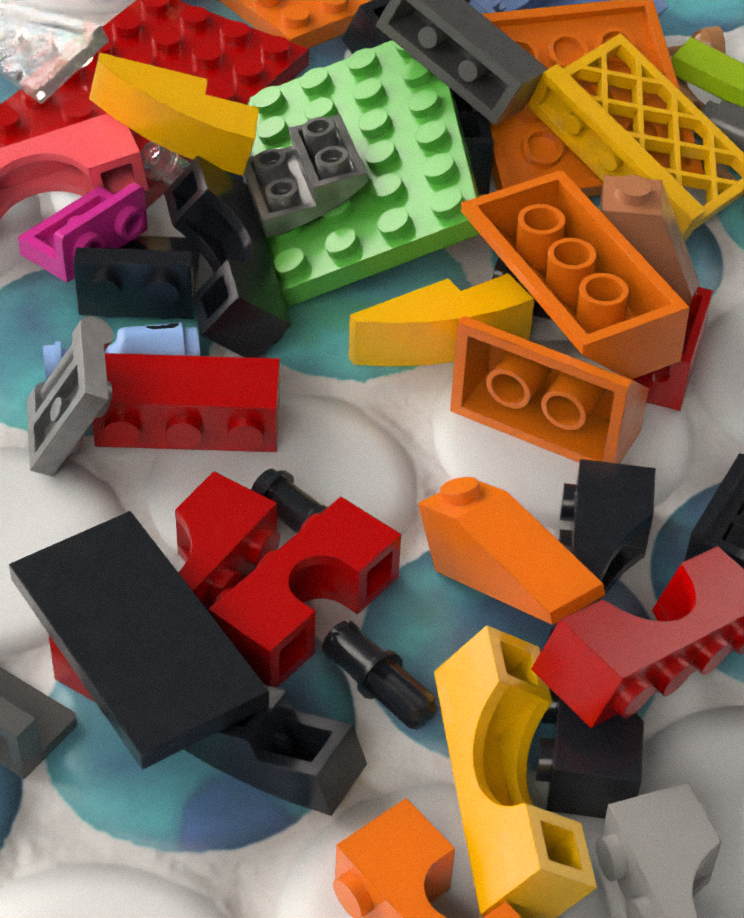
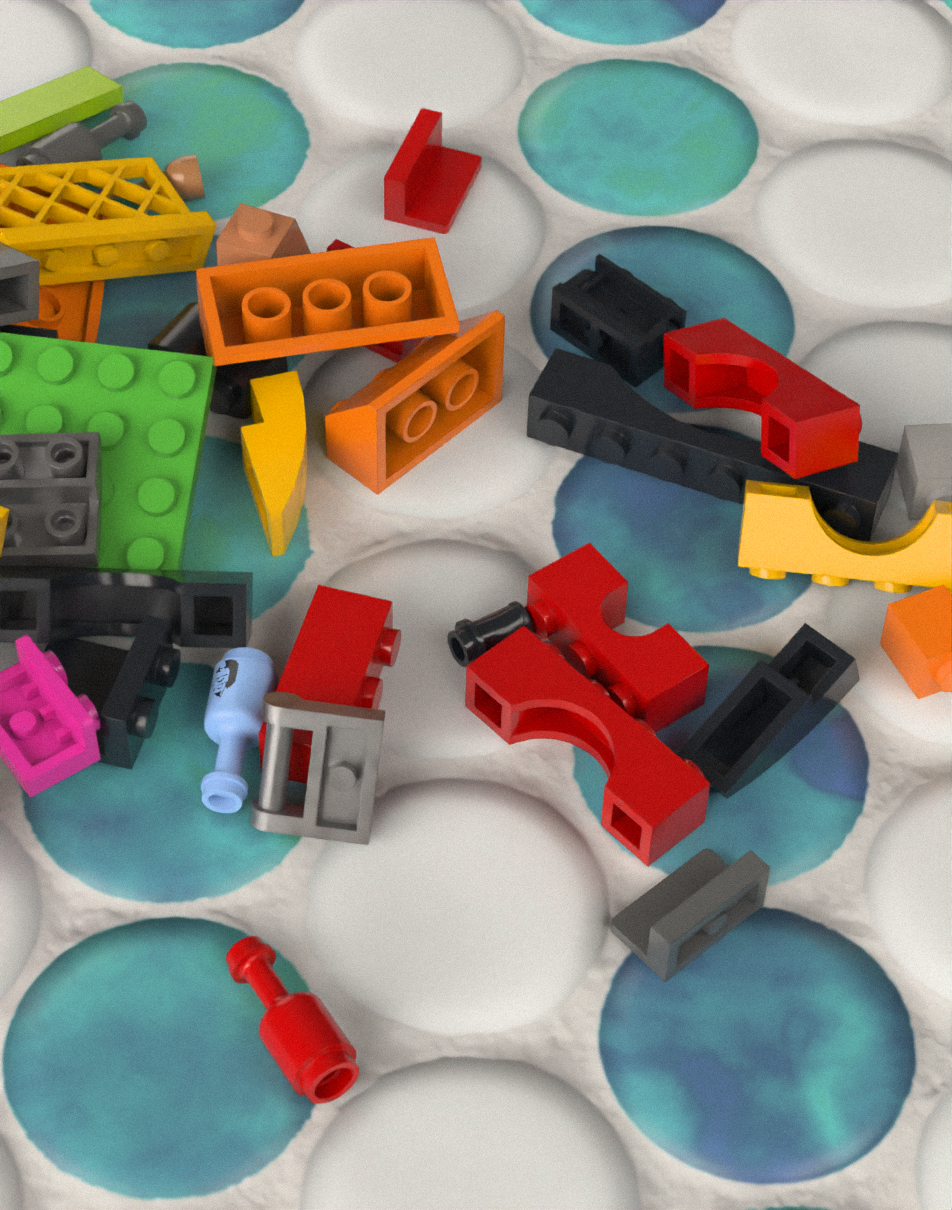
camera: 75 degrees left, 5 degrees up
black tile [9,511,269,770] -> none
black axle [322,621,438,730] -> none
orange slope [418,477,605,625] -> none

